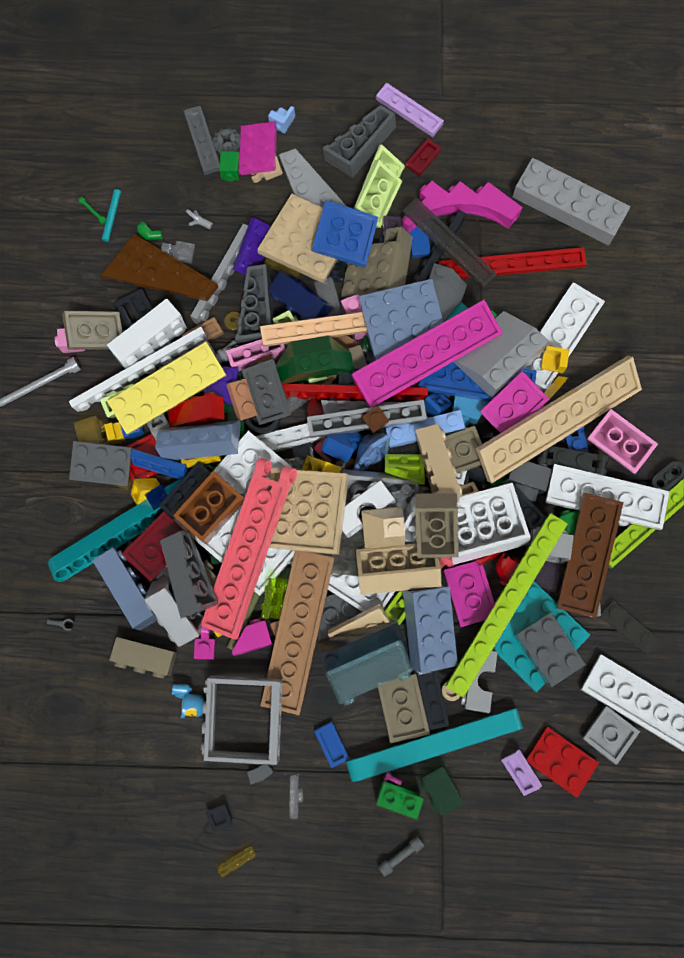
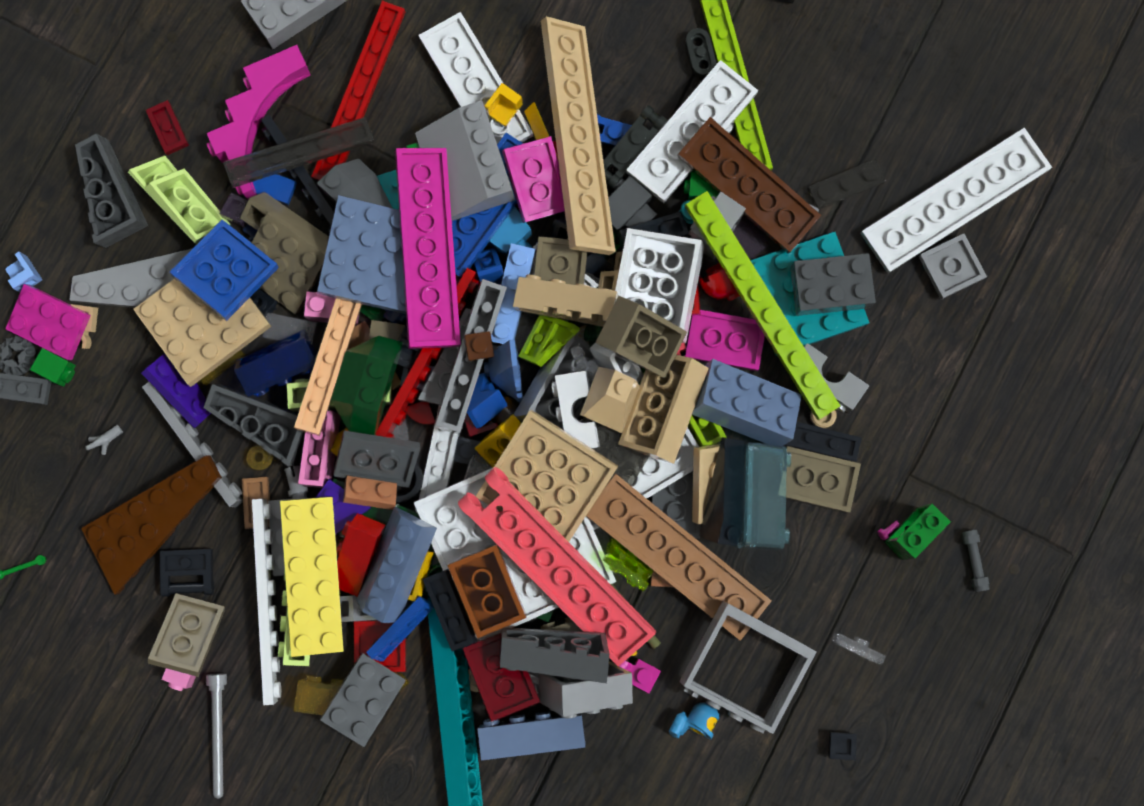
camera: 65 degrees left, 5 degrees up
teal bar [102,189,121,242] -> none
yellow leg [104,422,144,445] -> none
white brick [107,299,187,369] -> none
dark tan brick [109,637,177,679] -> none
yellow panel [131,478,163,505] -> none
green arm [137,222,162,240] -> none
clear blue tile [145,484,168,510] -> none
clear plate [161,241,195,264] -> none
clear yellow axle [217,847,256,877] -> none
dark pink slope [232,618,273,656] -> none
dark grey piece [247,764,274,784] -> none
blue tile [314,722,350,768] -> none
teal beam [346,708,523,782] -> none
lavender plate [376,83,444,137] -> none
clear green brick [420,765,464,816] -> none
lavender plate [501,750,542,796] -> none
red plate [526,727,599,797] -> none
bright pink slope [588,409,658,474] -> none

